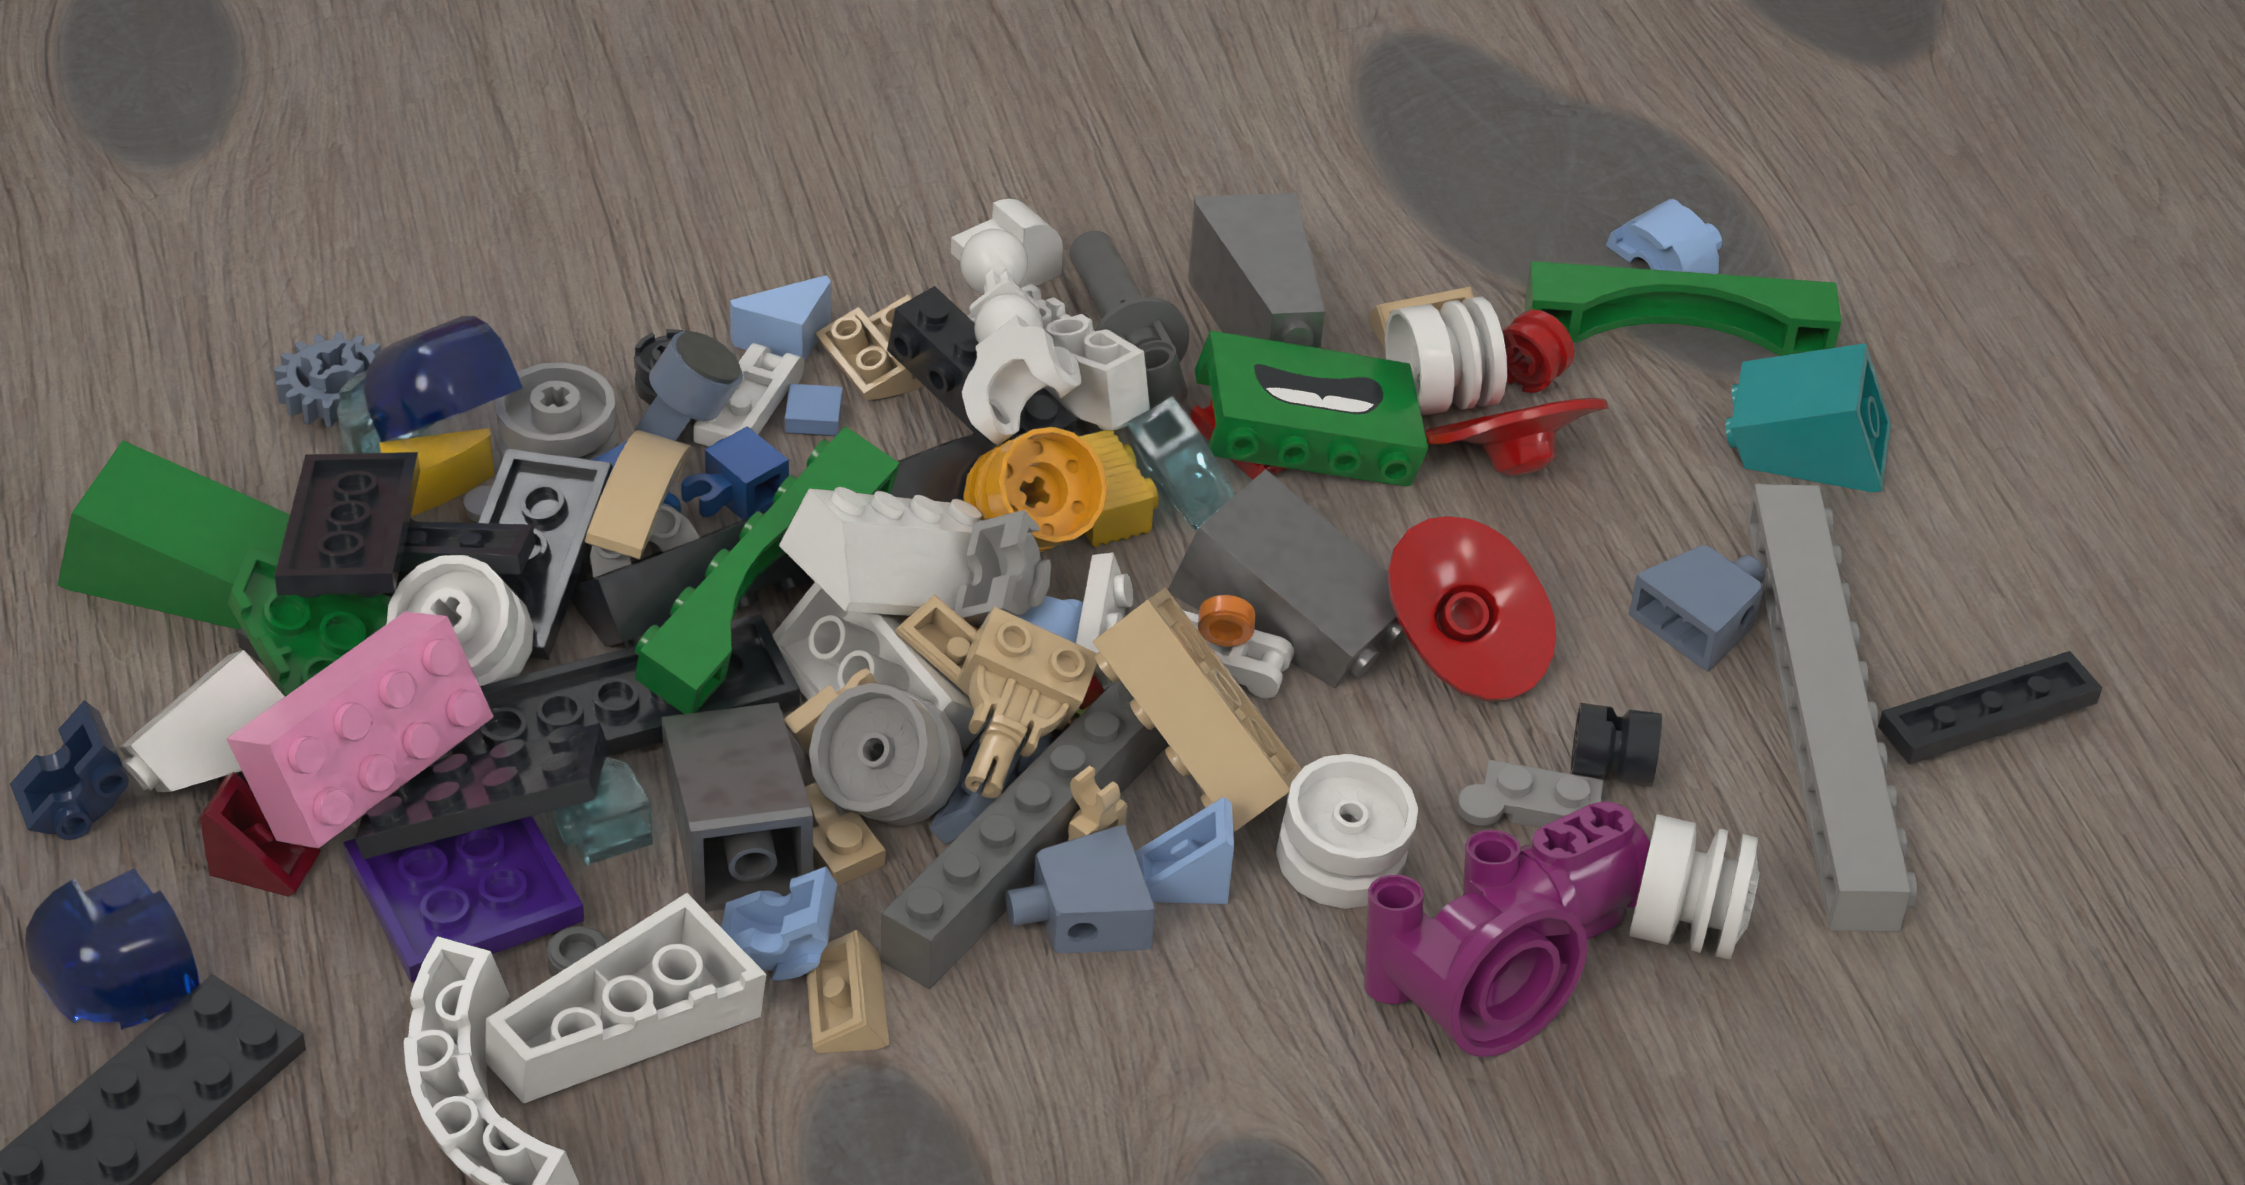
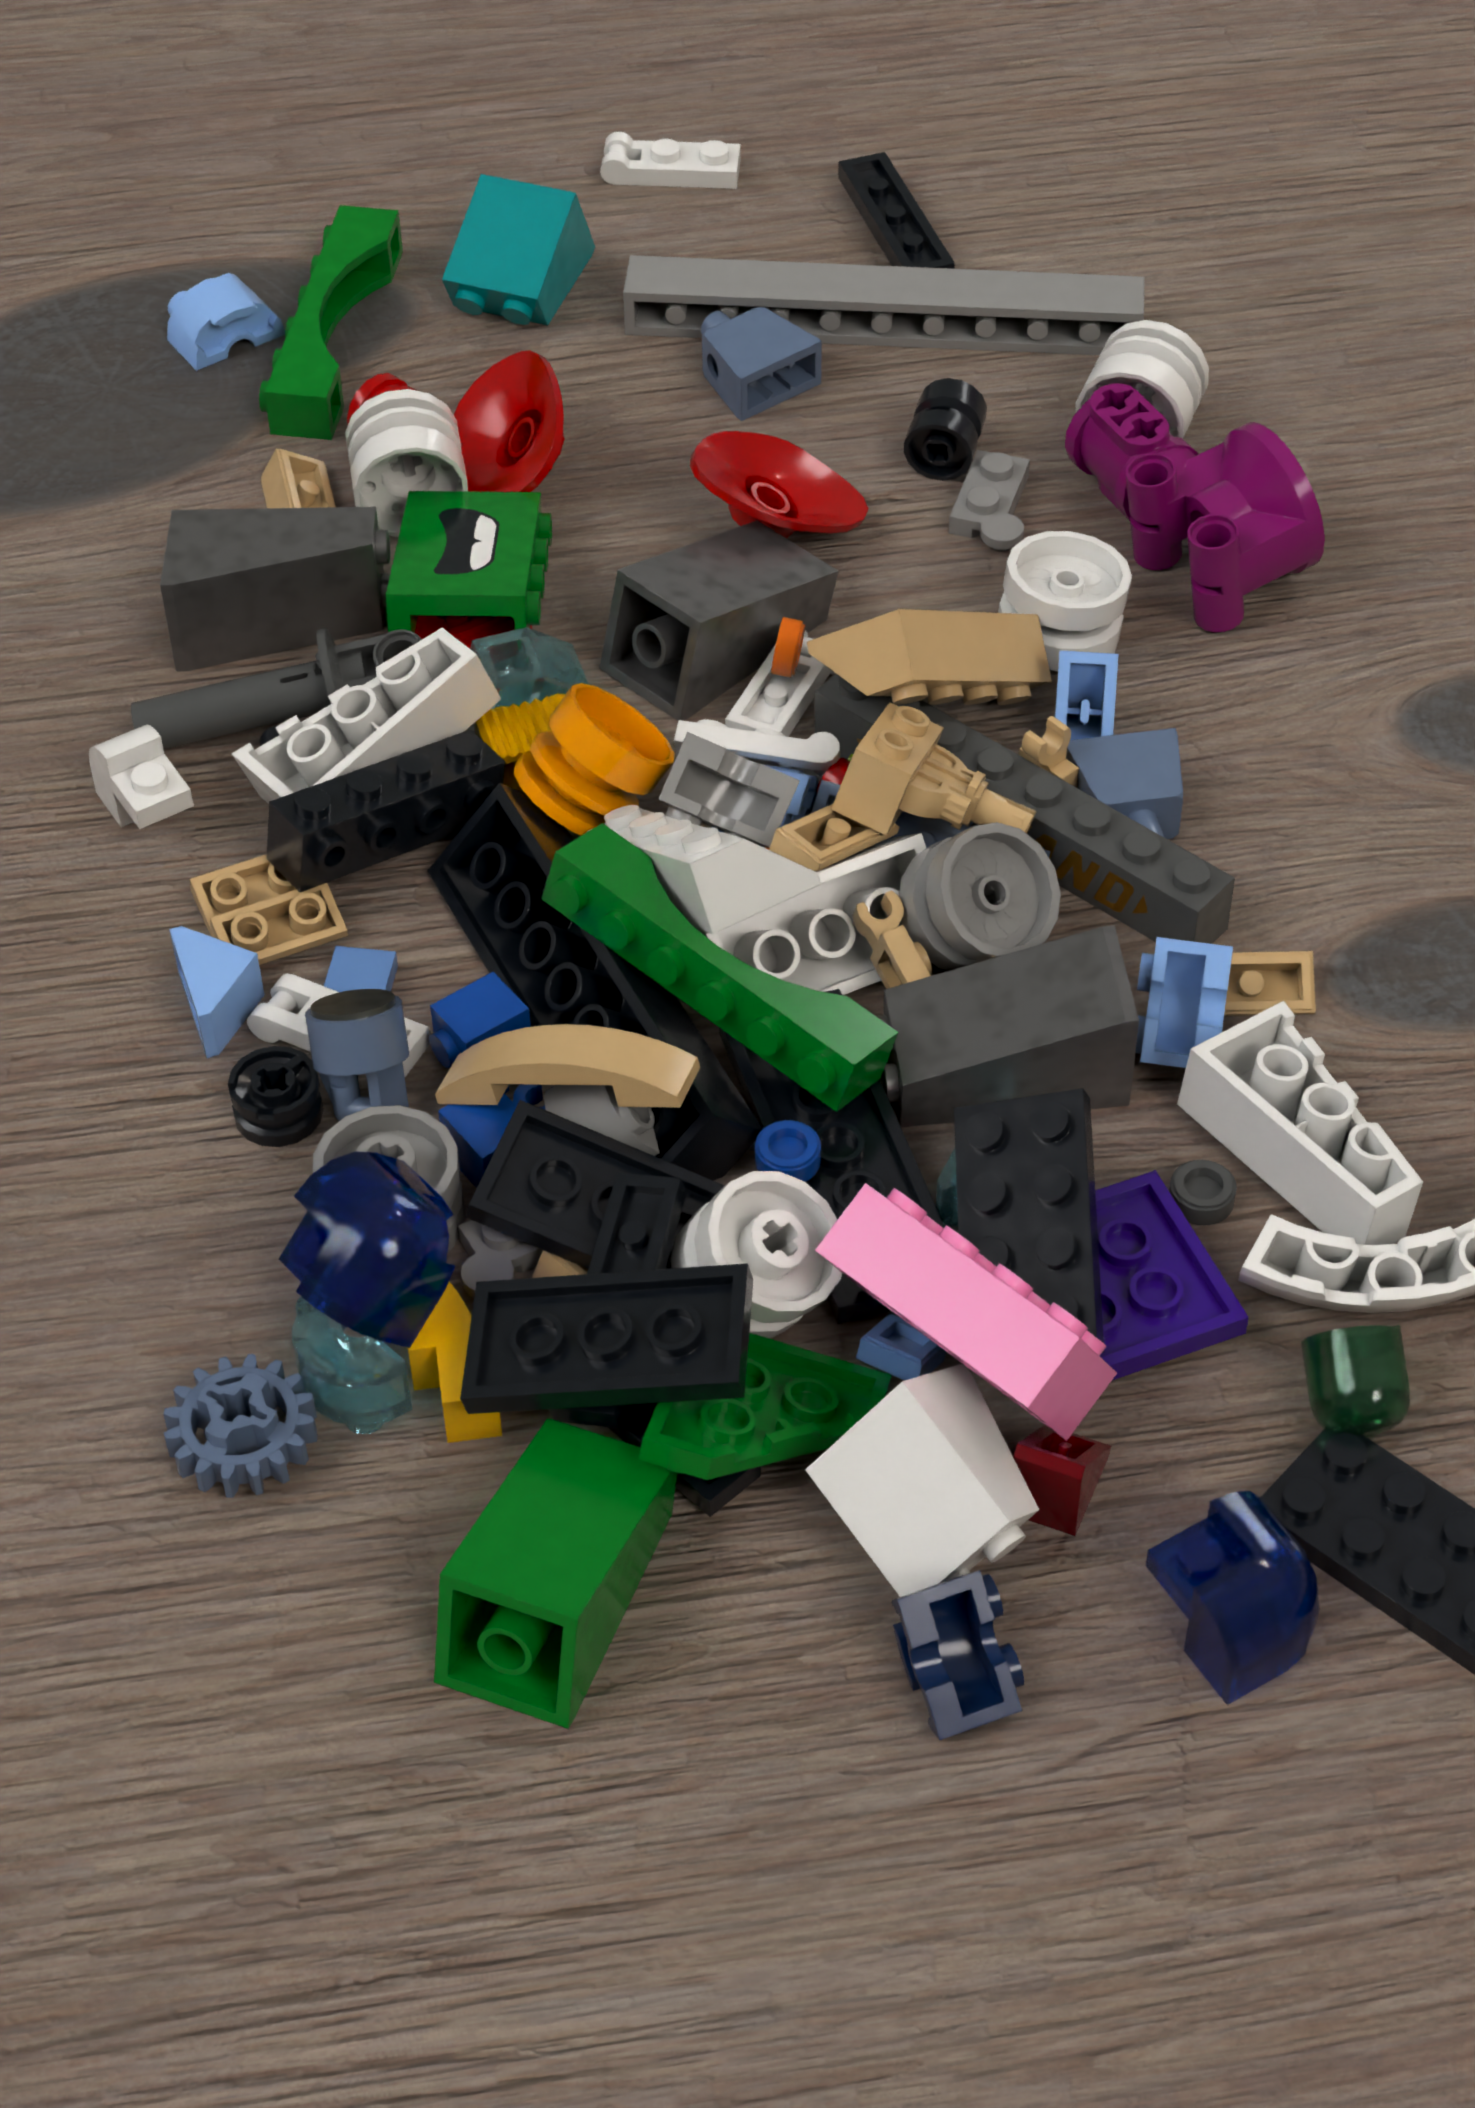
camera: 80 degrees left, 5 degrees up
white piece [960,229,1081,446] -> none
none -> white plate [600,132,741,189]
none -> blue tile [755,1120,821,1182]
none -> clear green helmet [1301,1325,1410,1437]

